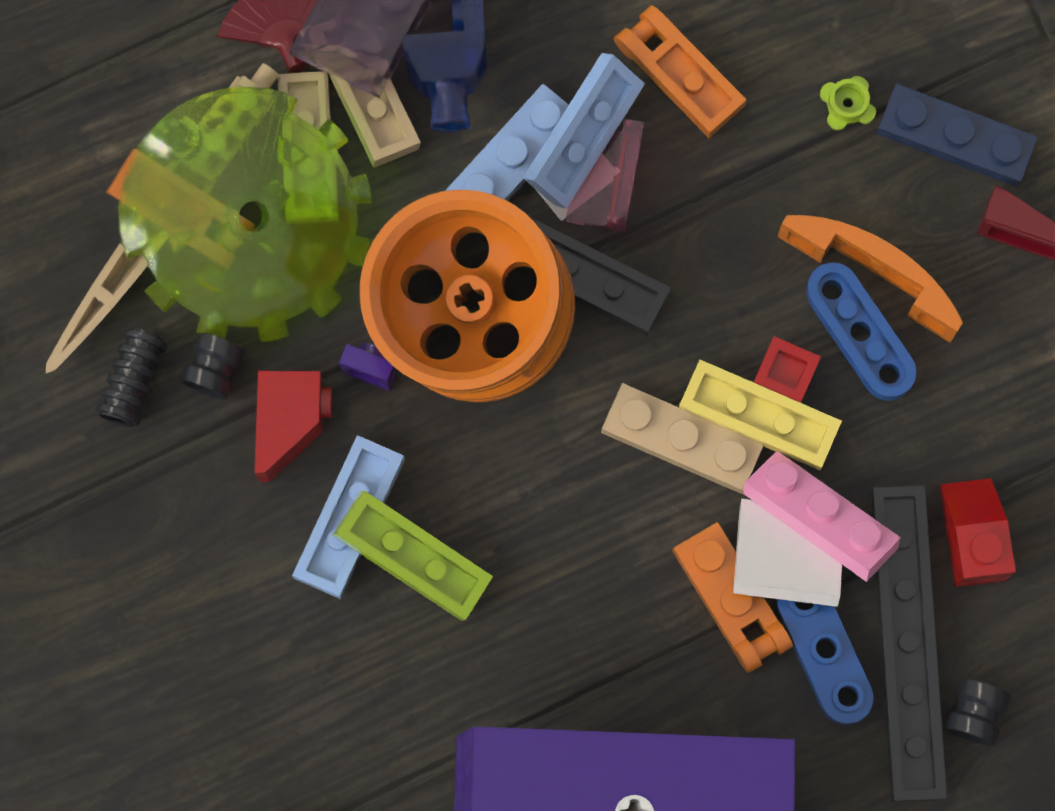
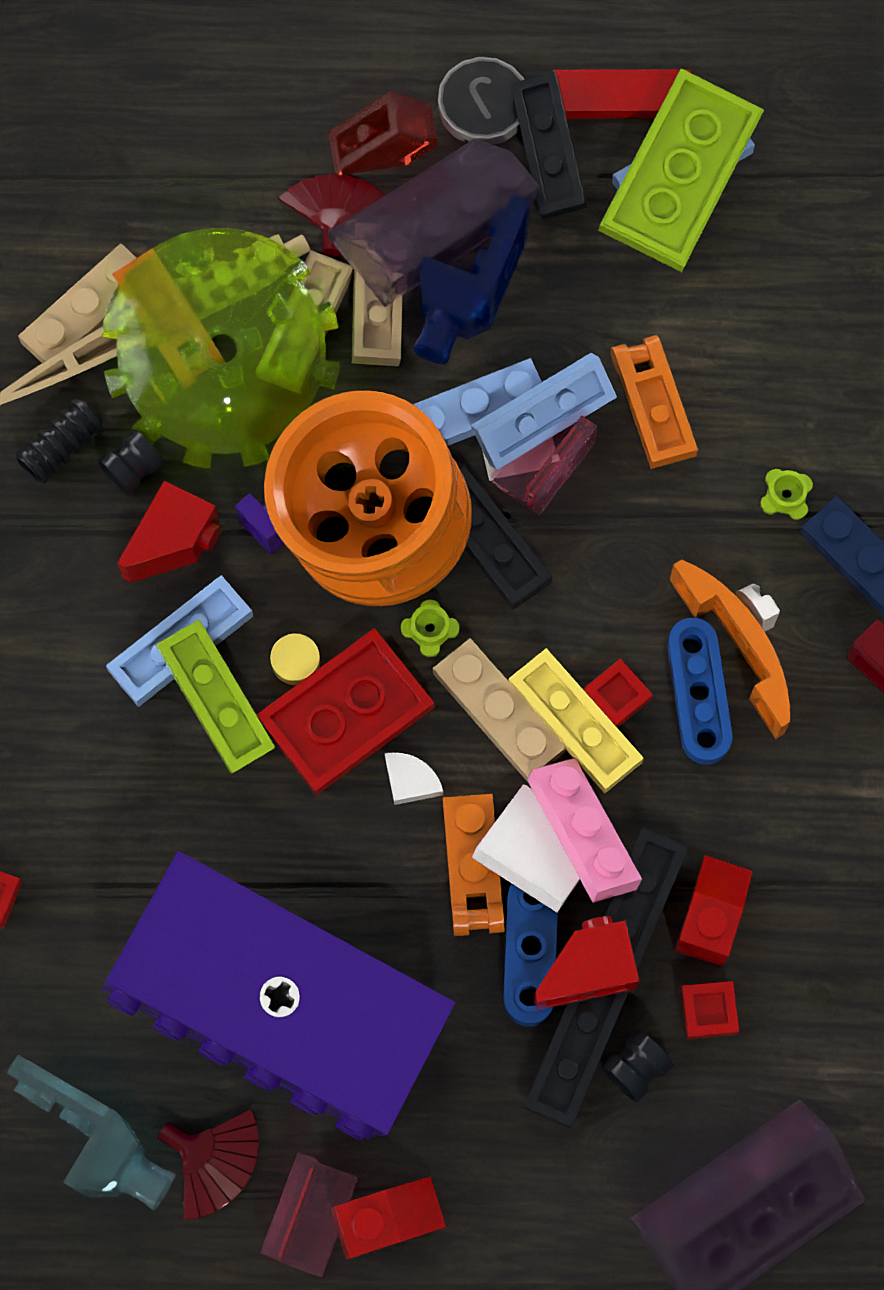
camera: 25 degrees right, 5 degrees down
none -> tan plate [18,243,137,363]
none -> red plate [256,628,435,796]
none -> light yellow tile [270,634,320,685]
none -> white tile [385,753,443,805]
none -> lime plate [401,600,459,657]
none -> red slope [534,916,639,1010]
none -> red plate [680,981,739,1040]
none -> white tile [736,584,780,632]

